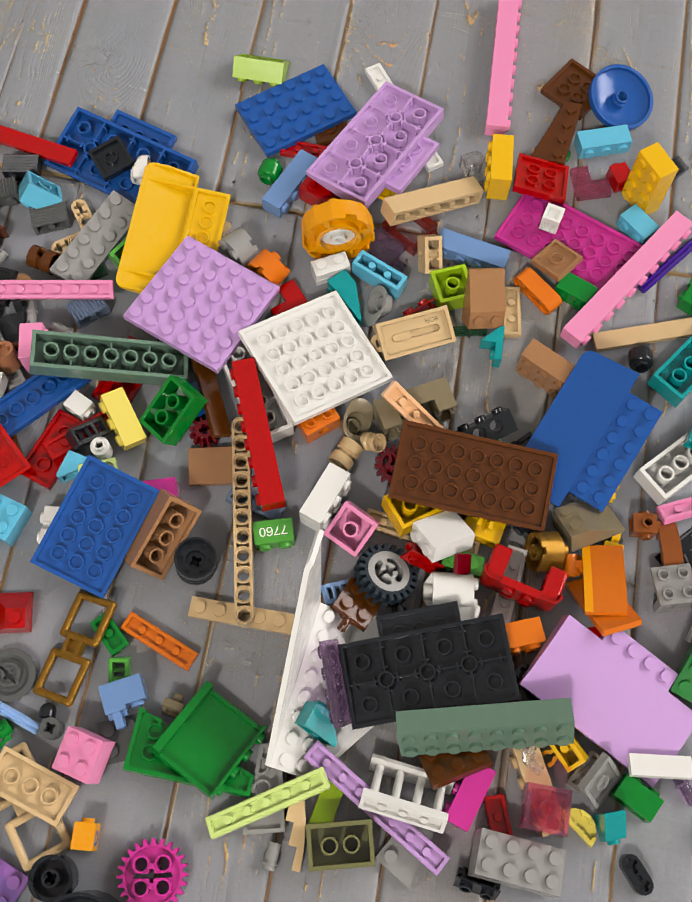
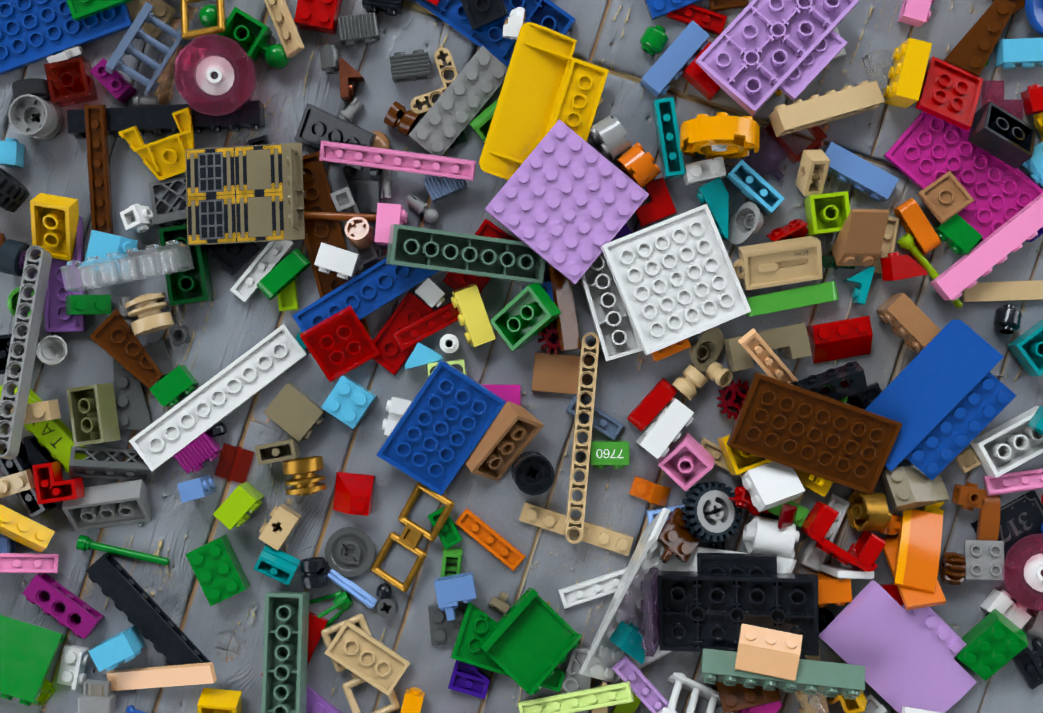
camera: 10 degrees right, 20 degrees up
medium azure slope [18,170,62,209] -> none
bright pink brick [51,726,115,784] -> none
black slope [65,416,111,451] -> none
red brick [229,357,286,512] -> none
white brick [539,203,565,234] -> none
none -> dark purple wing [448,660,490,699]
none -> white tile [559,567,627,609]
none -> red beam [627,378,678,432]
none -> orange slope [629,476,671,506]
none -> teal brick [652,97,685,180]
none -> light nougat slope [735,624,803,681]
none -> bright green beam [746,281,839,317]
none -> red slope [807,316,873,363]
none -> white plate [820,563,874,579]
none -> red slope [880,252,927,281]
none -> lime piece [897,233,963,308]
none -> reddish brown gear [940,552,966,585]
none -> tan tile [955,447,981,473]
none -> black brick [968,101,1037,169]

